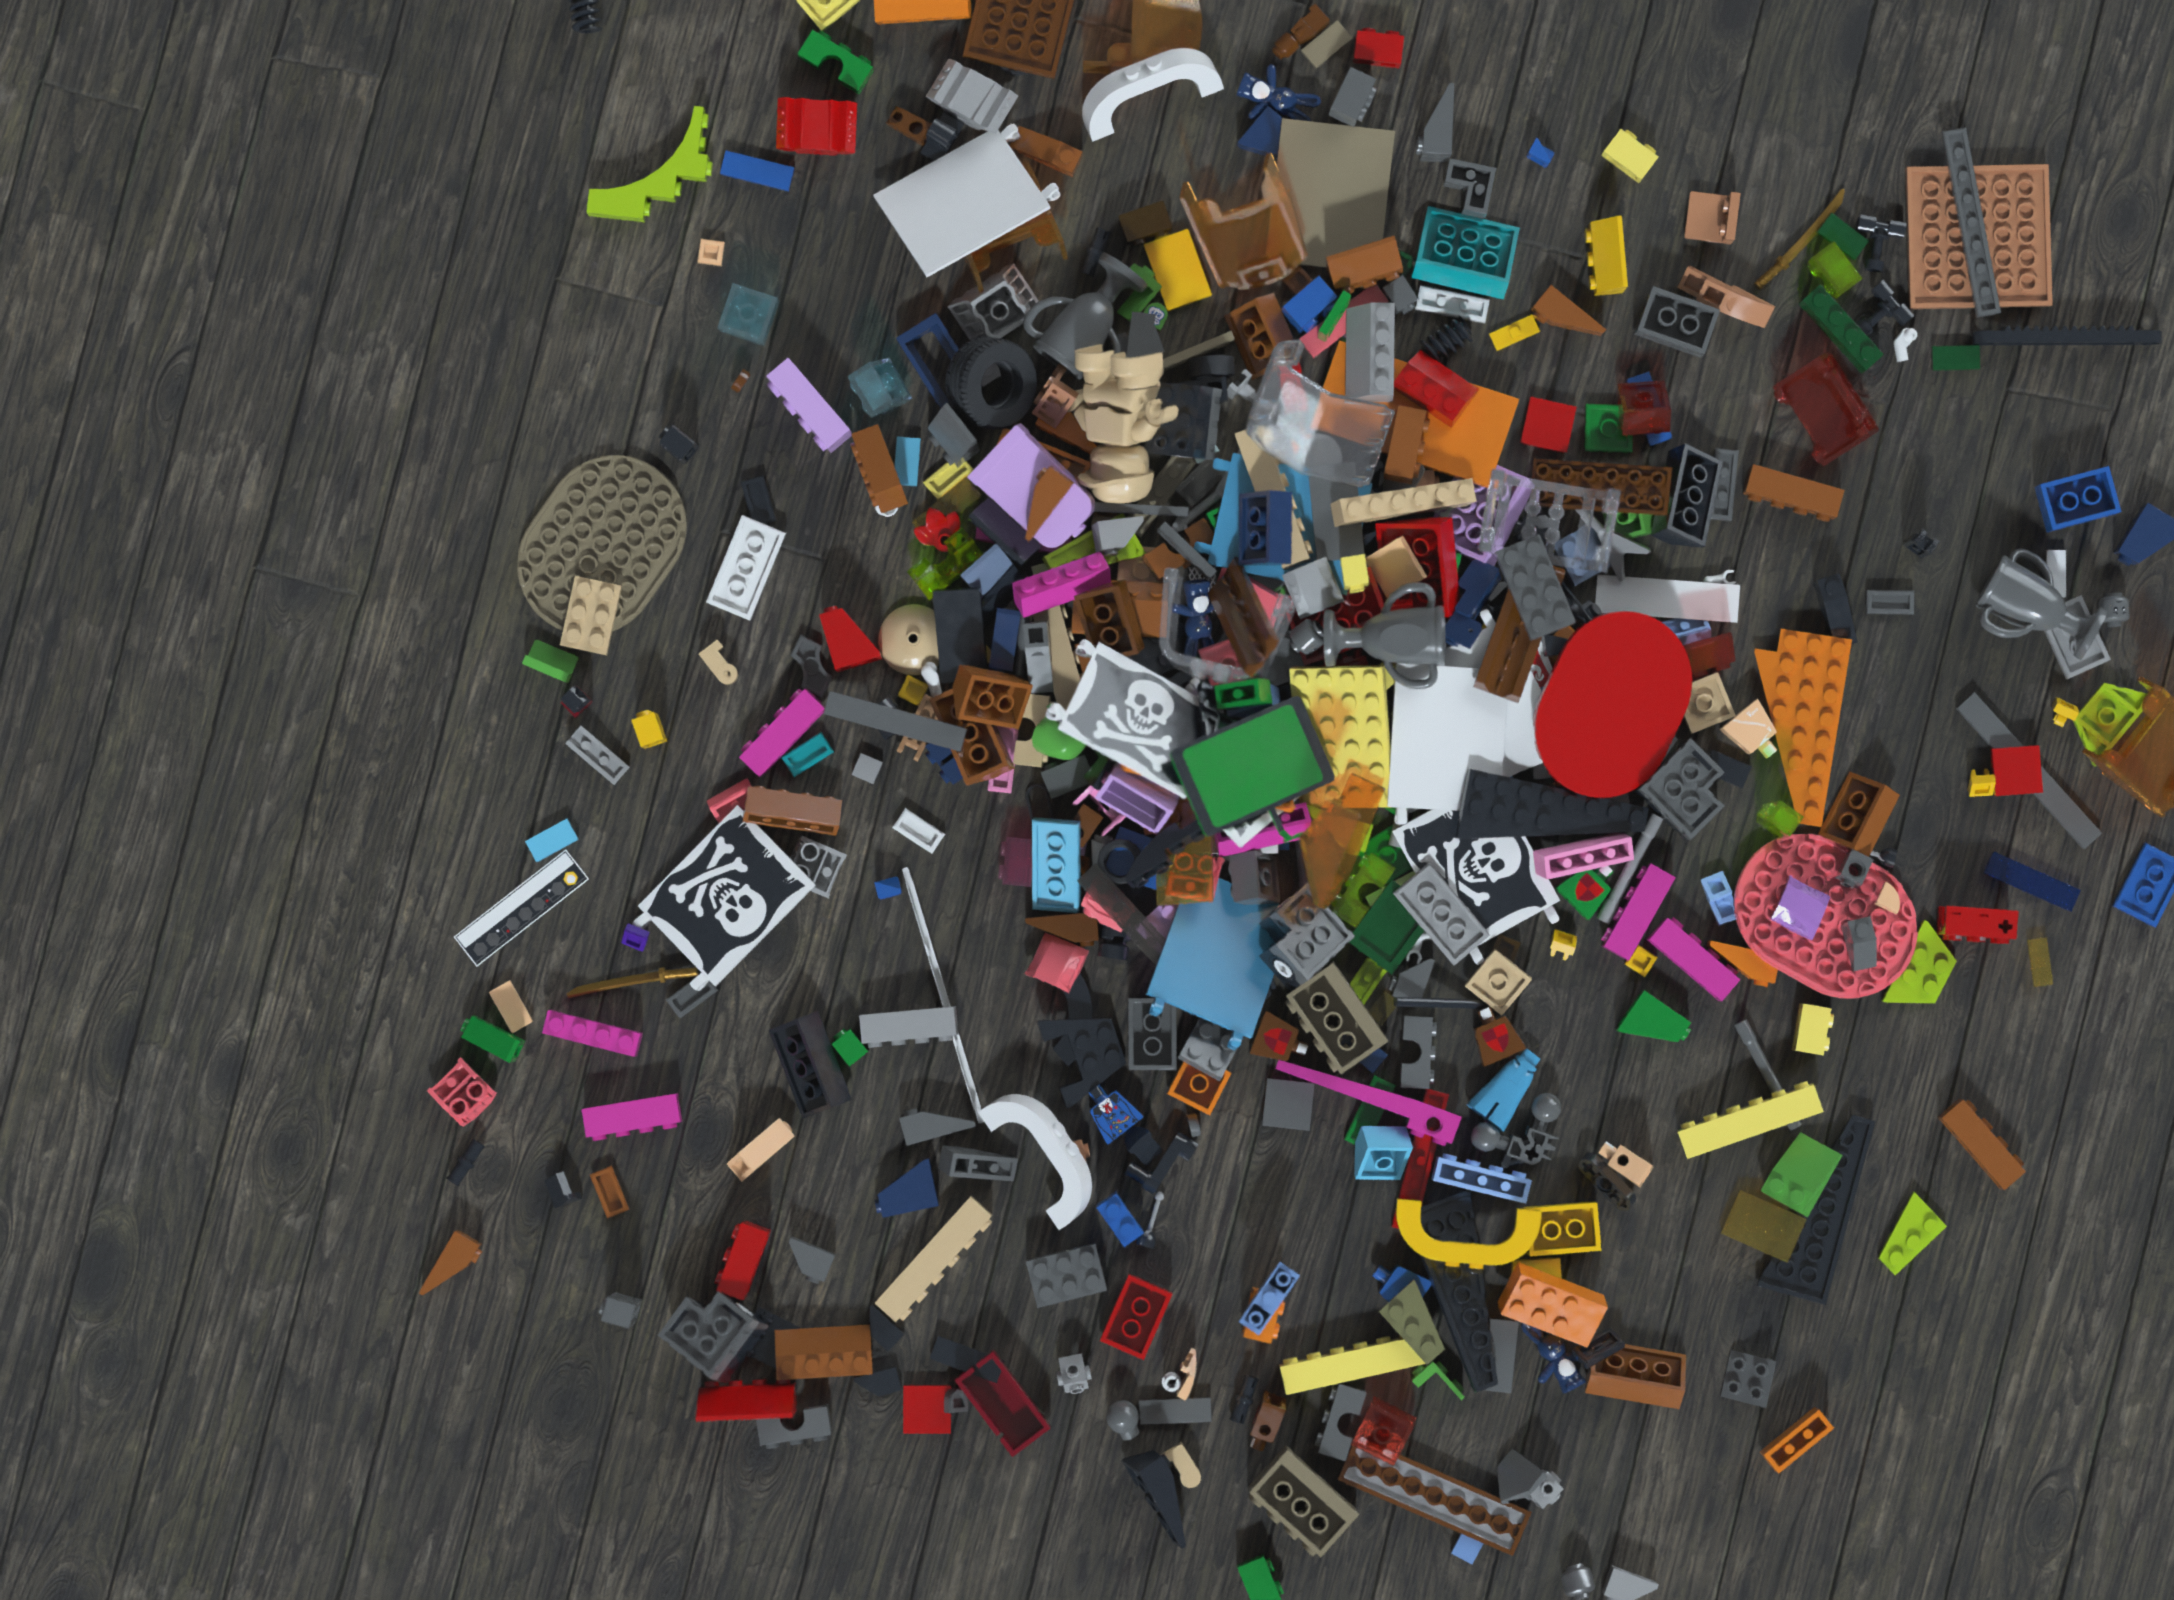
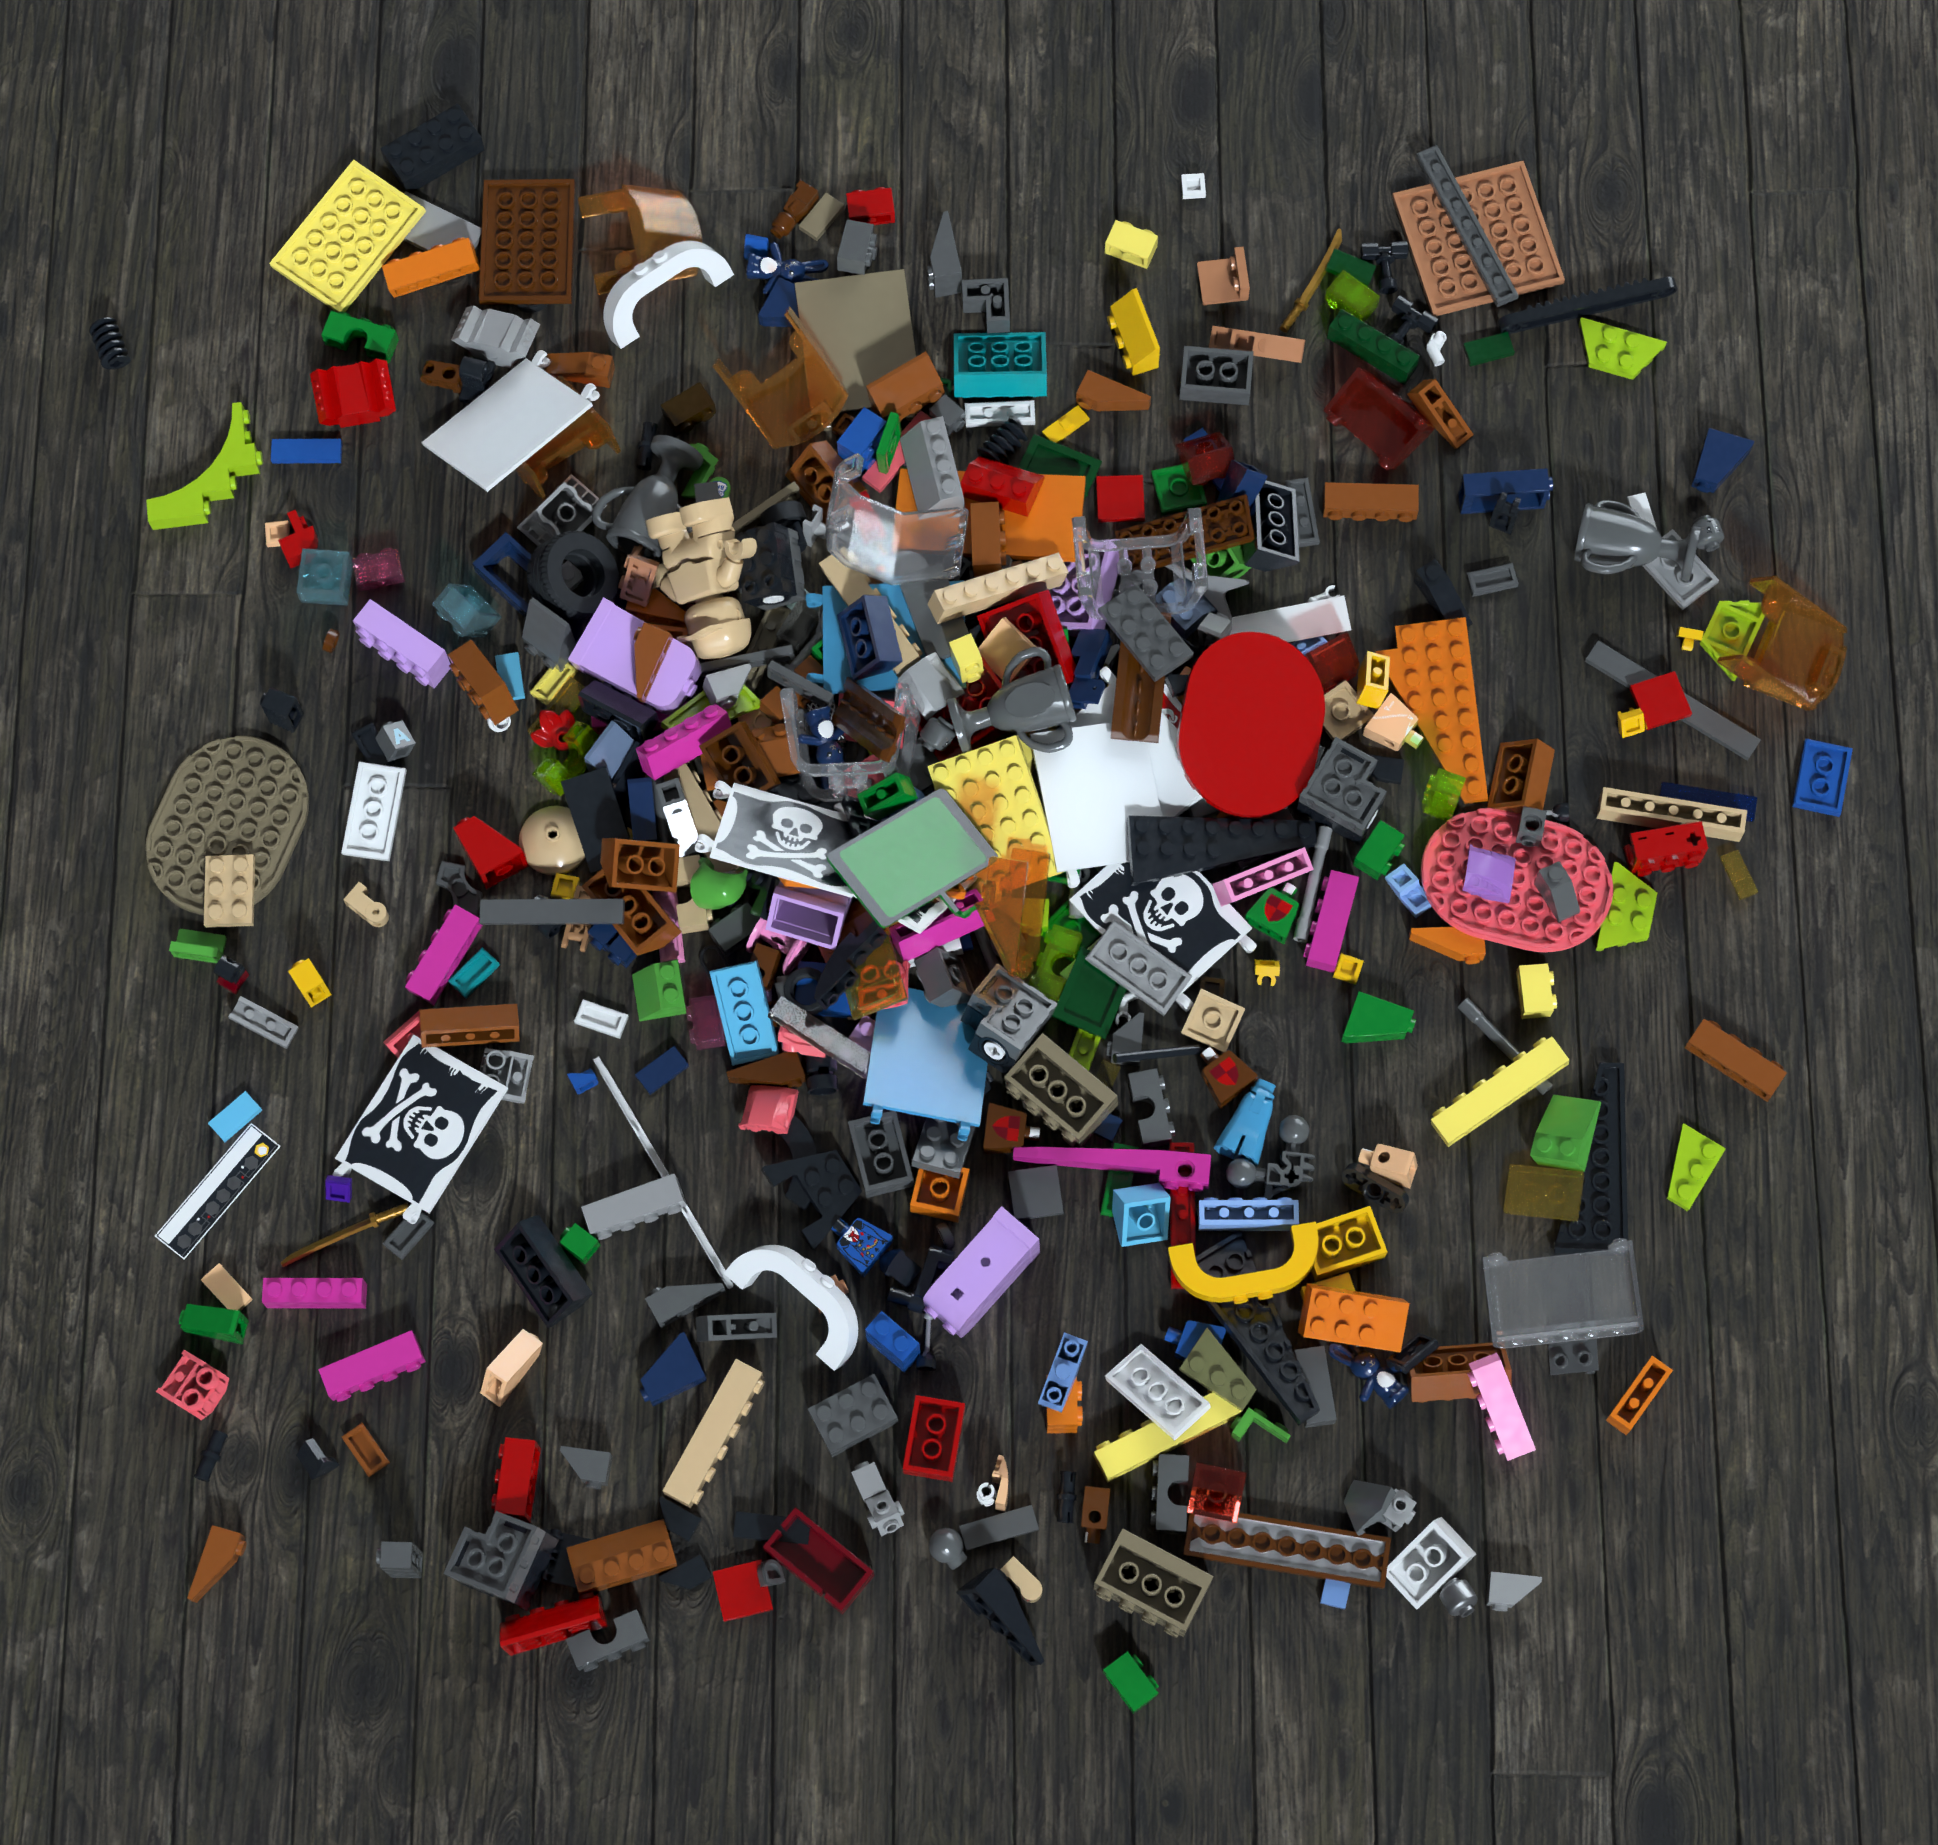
camera: 10 degrees left, 15 degrees down
light grey tile [852,753,883,784] -> none
white arm [921,662,942,697] -> none
yellow tile [1143,229,1212,312] -> none
blue slope [1526,138,1554,168] -> none
dark pink brick [1647,917,1740,1001] -> none
light nougat tile [1875,882,1900,914] -> none
blue brick [2034,466,2121,533] -> none
none -> red brick [278,510,318,568]
none -> clear pink brick [352,548,405,592]
none -> dark grey brick [375,720,416,762]
none -> bright green slope [632,960,687,1021]
none -> dark blue tile [635,1046,689,1095]
none -> blue slope [744,234,770,260]
none -> light grey brick [851,1461,887,1504]
none -> lavender piece [923,1206,1040,1338]
none -> dark green piece [1018,434,1102,501]
none -> white plate [1105,1344,1211,1441]
none -> white plate [1181,173,1206,199]
none -> light grey slope [1198,612,1232,647]
none -> dark blue slope [1216,459,1268,507]
none -> green brick [1353,820,1405,880]
none -> yellow brick [1356,651,1390,709]
none -> white slope [1386,1517,1476,1610]
none -> dark orange slope [1407,379,1474,449]
none -> dark blue piece [1458,468,1553,514]
none -> bright pink brick [1467,1353,1536,1461]
none -> clear windscreen [1483,1238,1644,1349]
none -> lime wing [1579,317,1667,380]
none -> tan brick [1596,787,1747,842]

